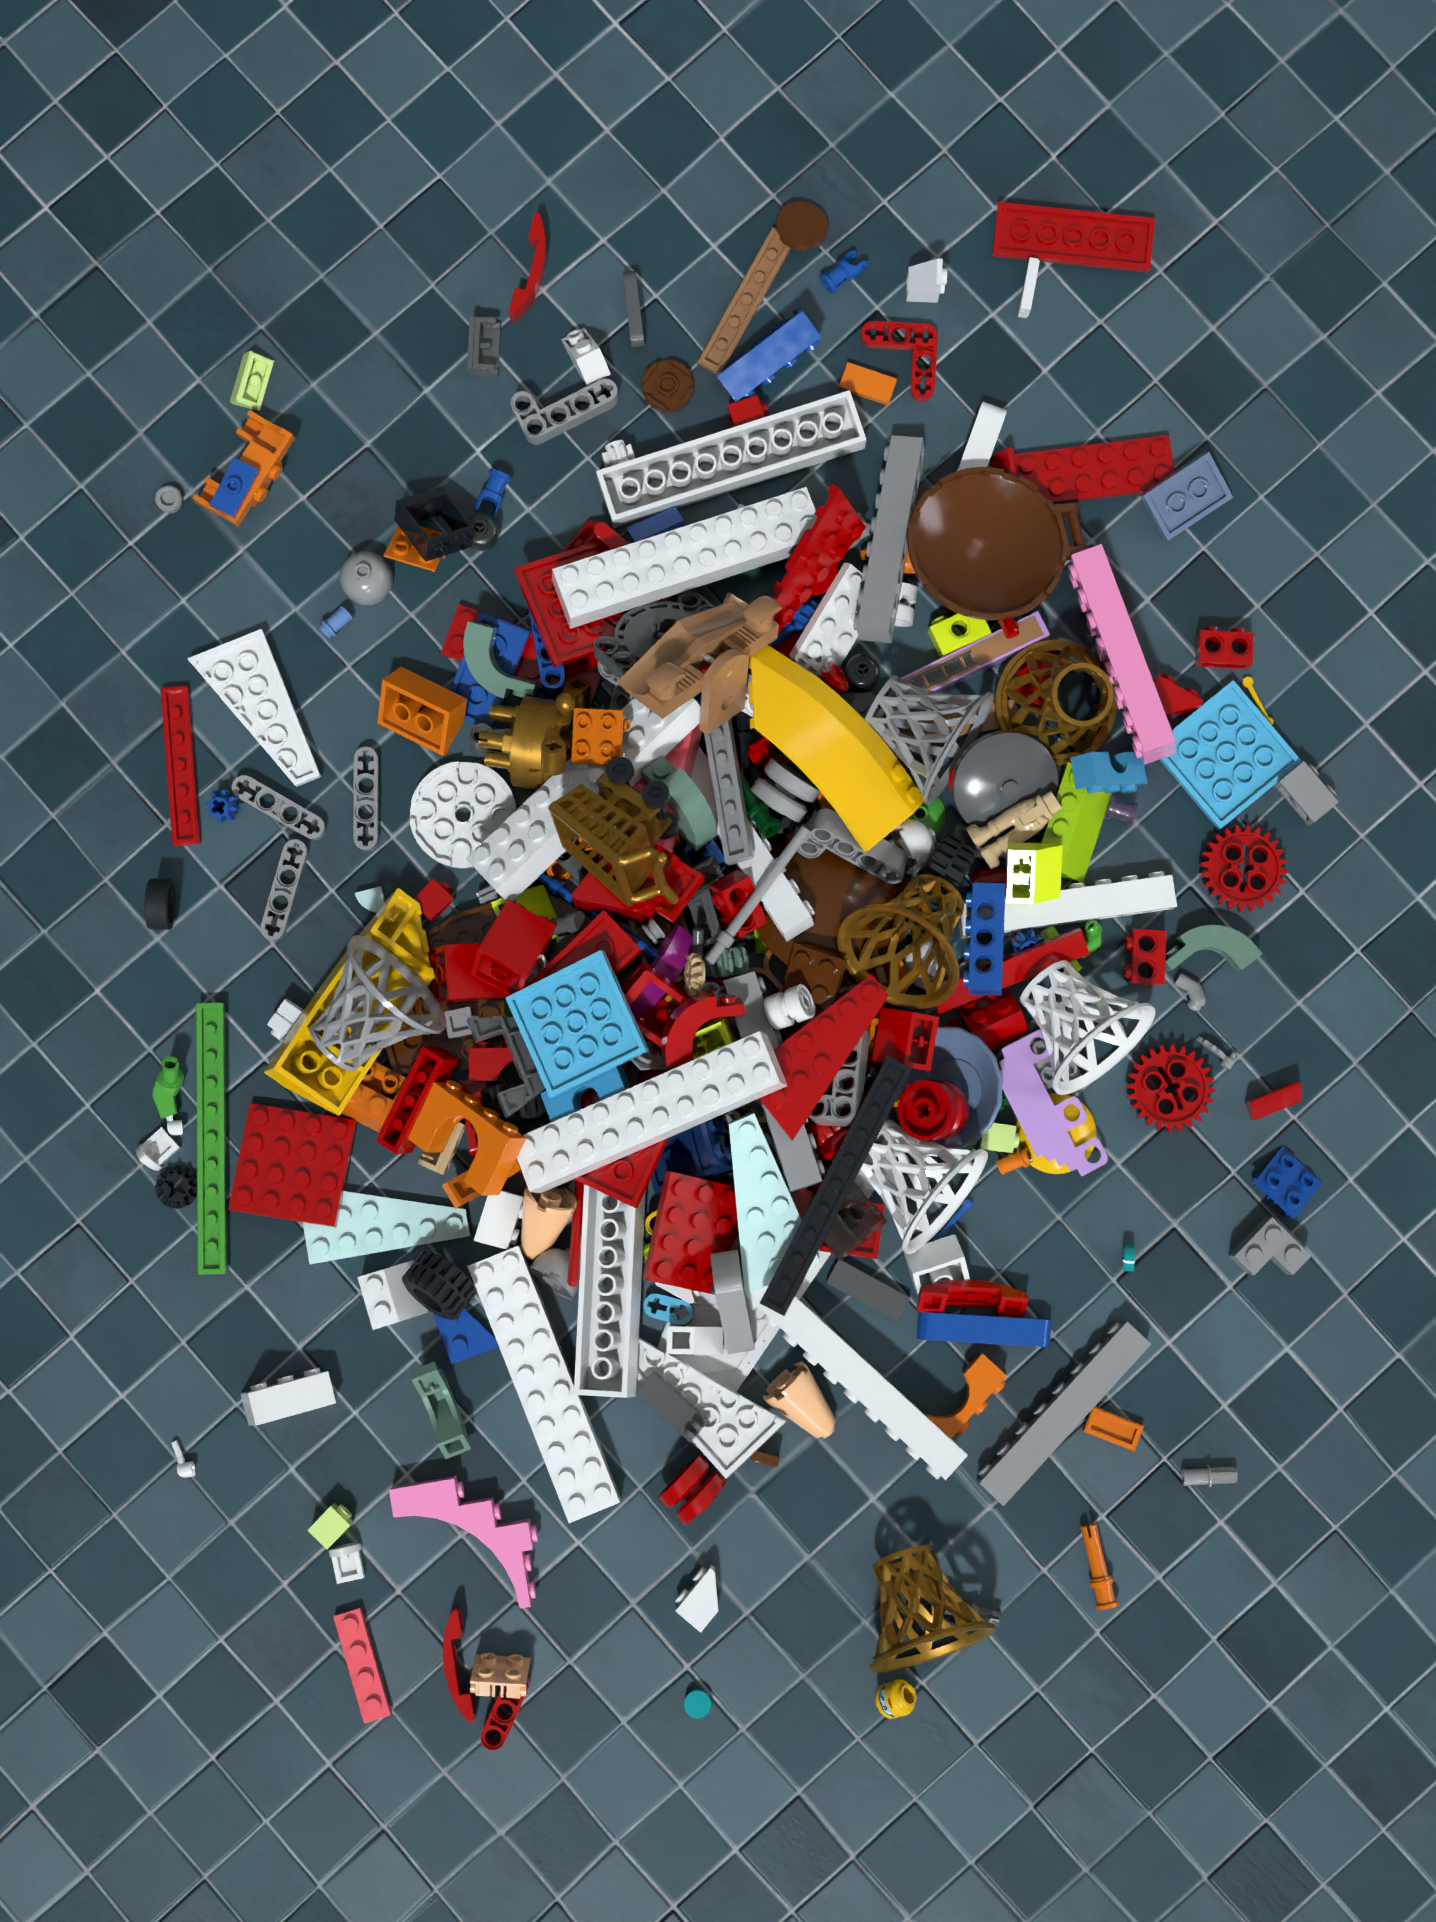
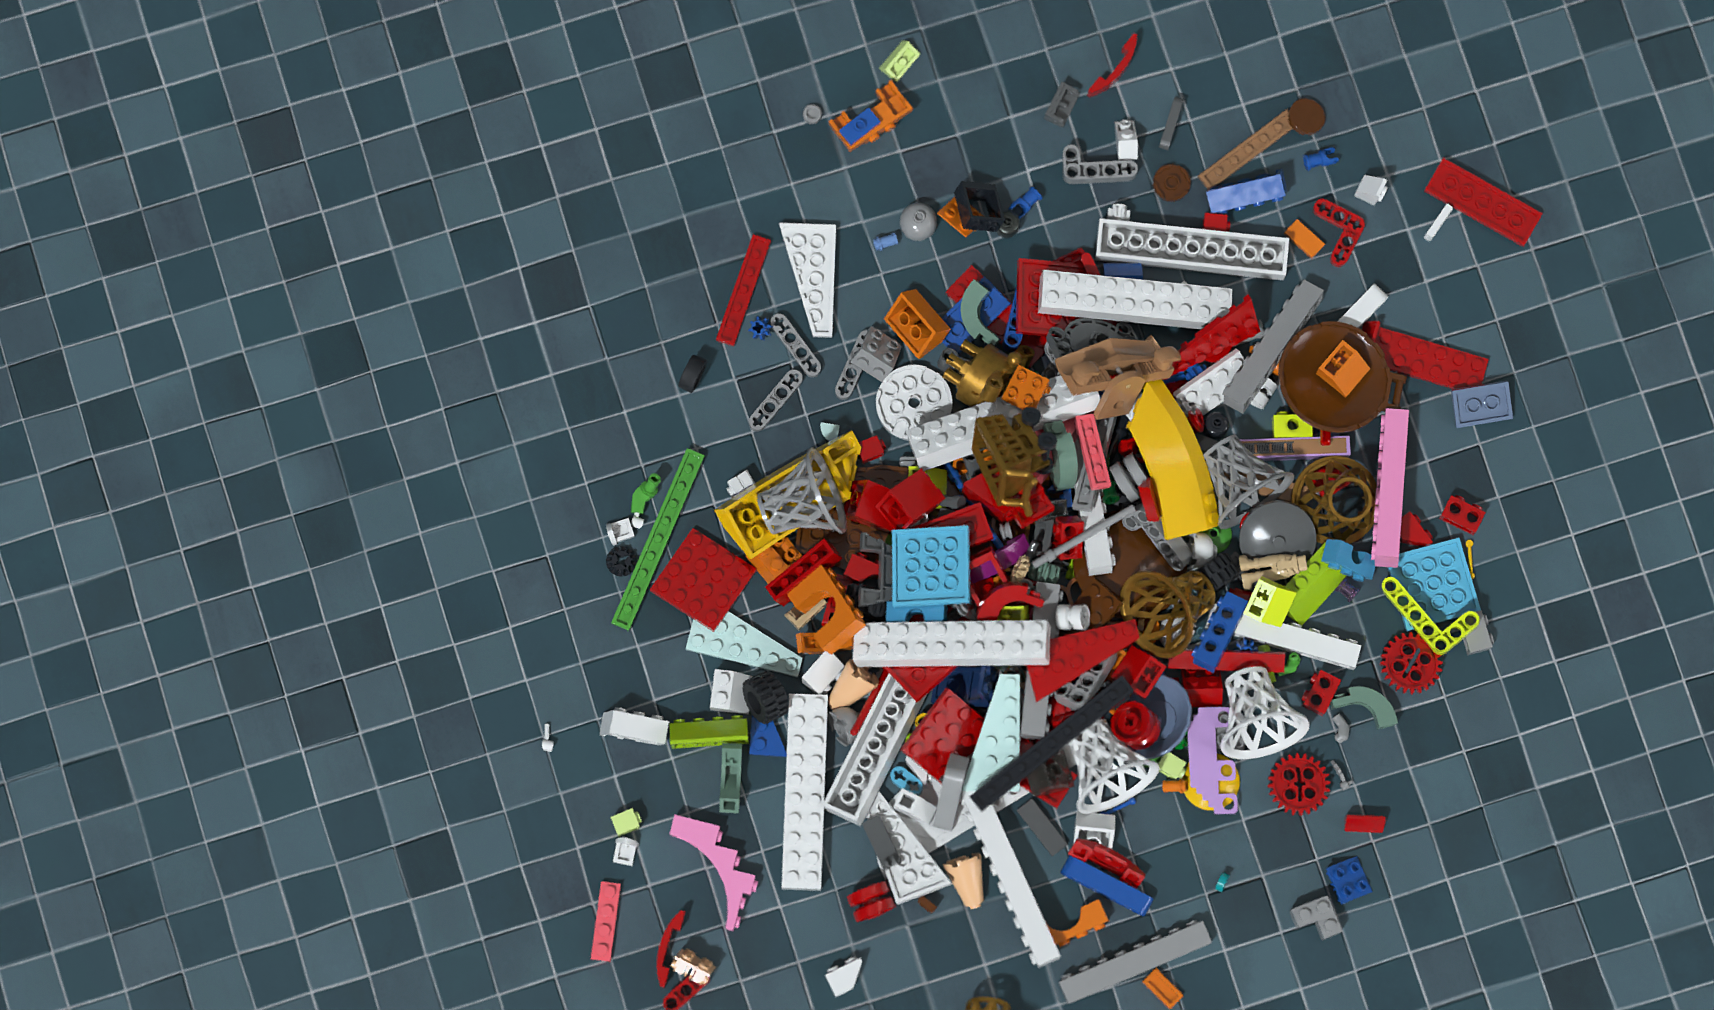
camera: 20 degrees right, 5 degrees down
light grey plate [444,1006,472,1039] -> none
none -> lime slope [670,716,749,749]
none -> light grey bracket [850,326,902,382]
none -> coral plate [1074,414,1111,491]
none -> red slope [1138,478,1160,522]
none -> orange slope [1316,340,1370,398]
none -> neon yellow beam [1382,577,1479,655]

